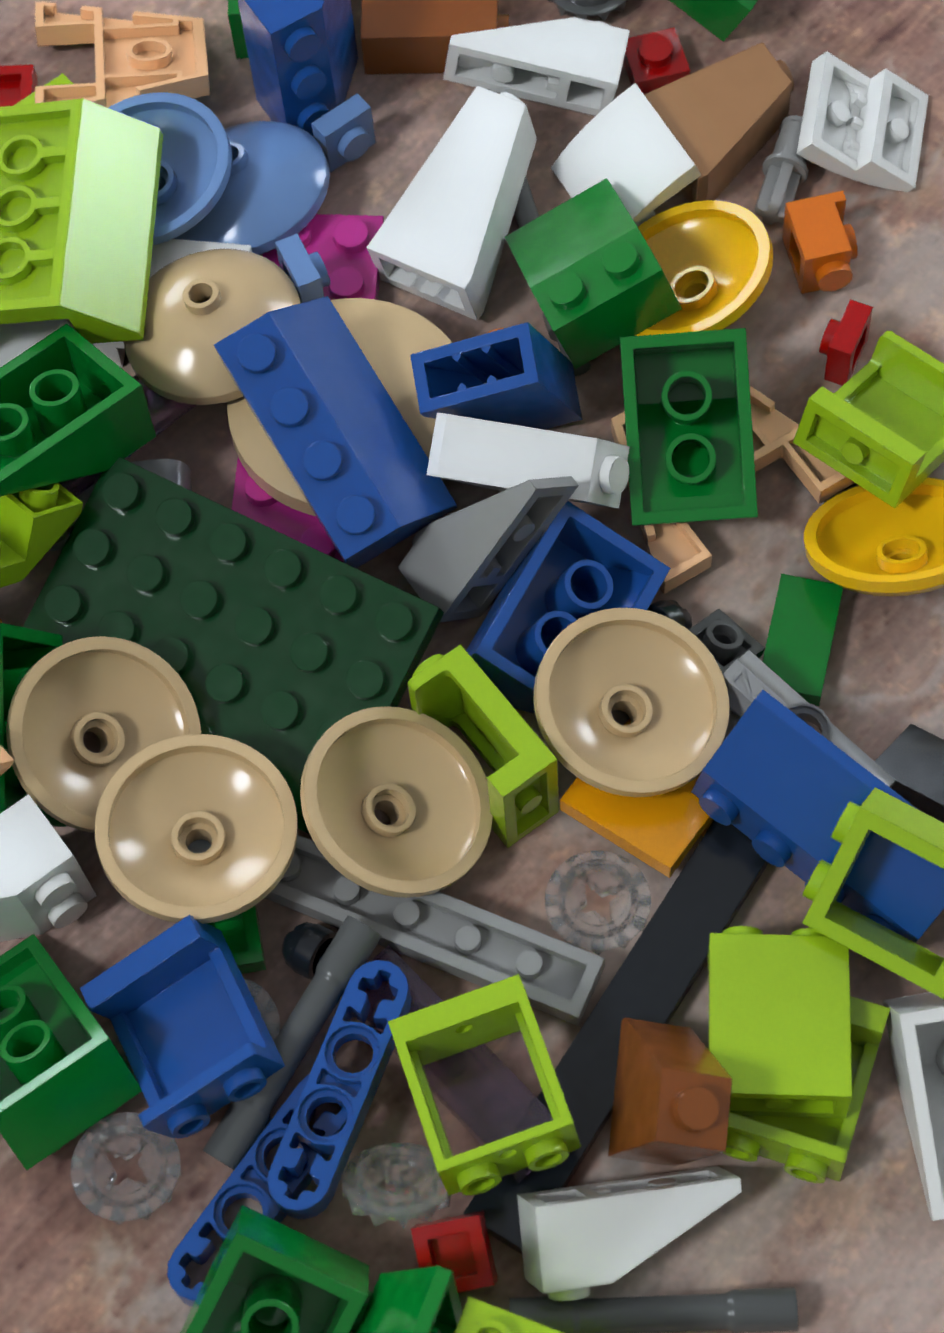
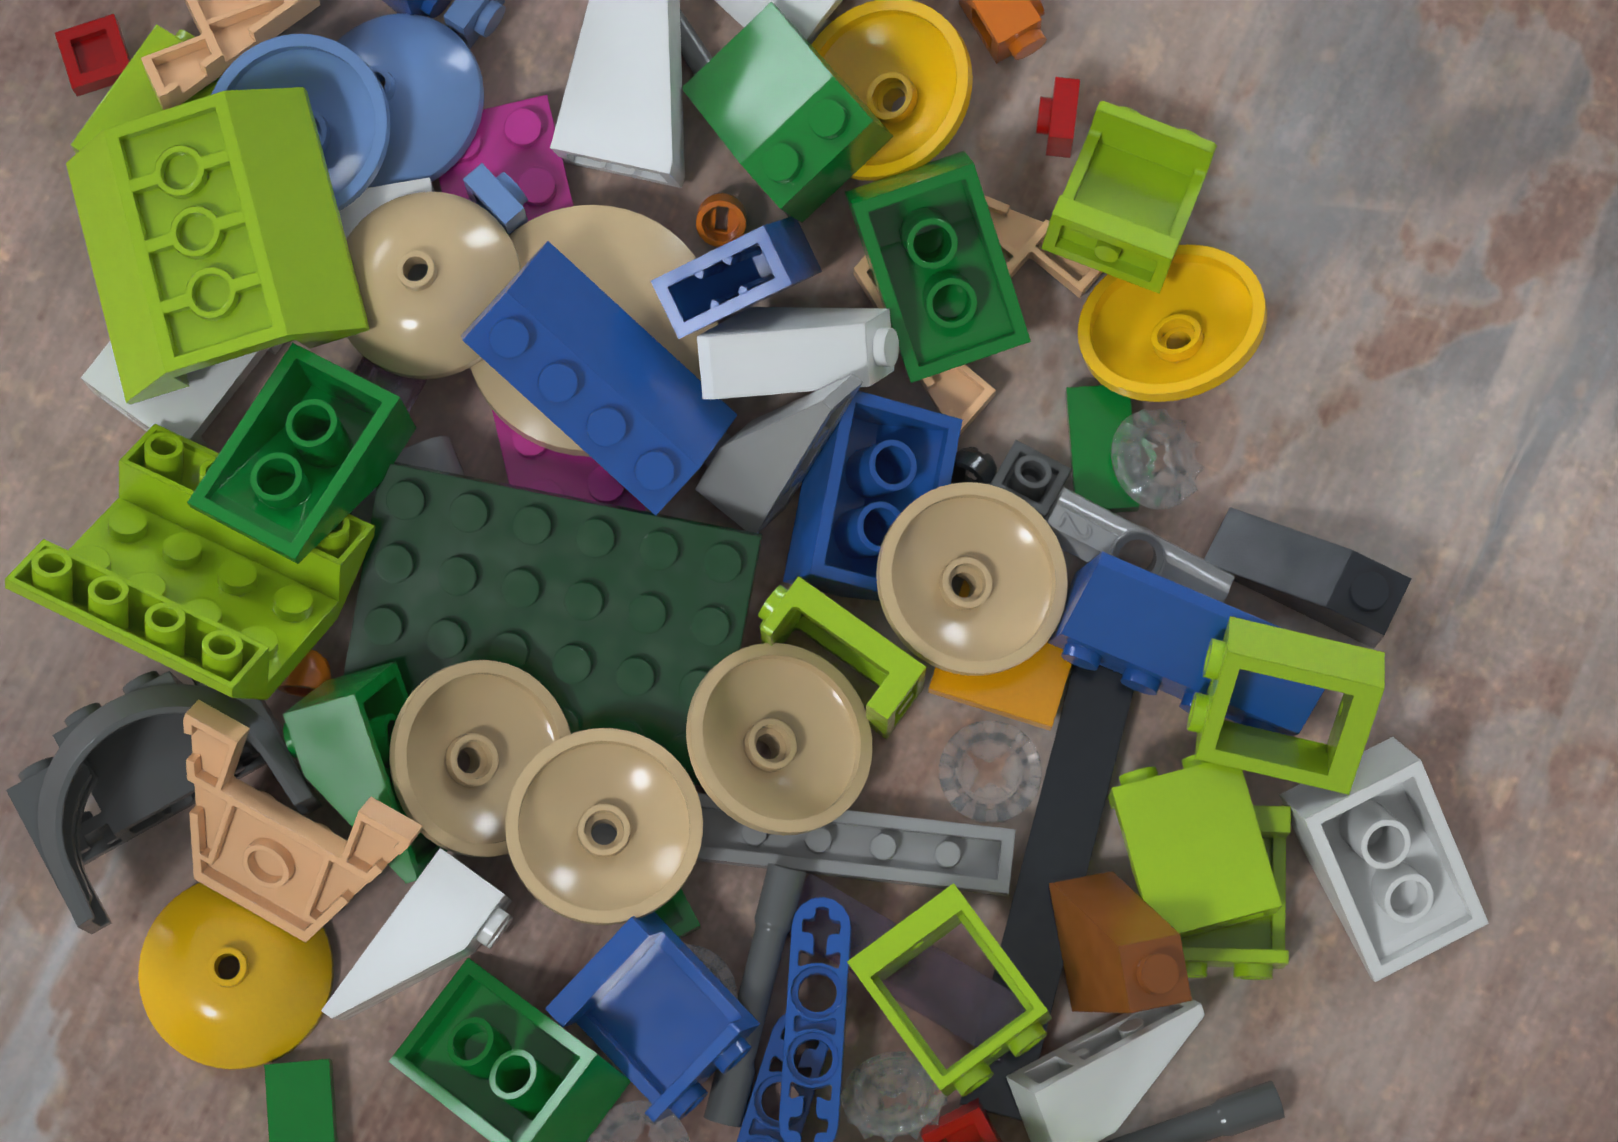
camera: 20 degrees left, 15 degrees up
black hinge [282,922,336,980] -> none
none -> clear gear [1111,408,1205,510]

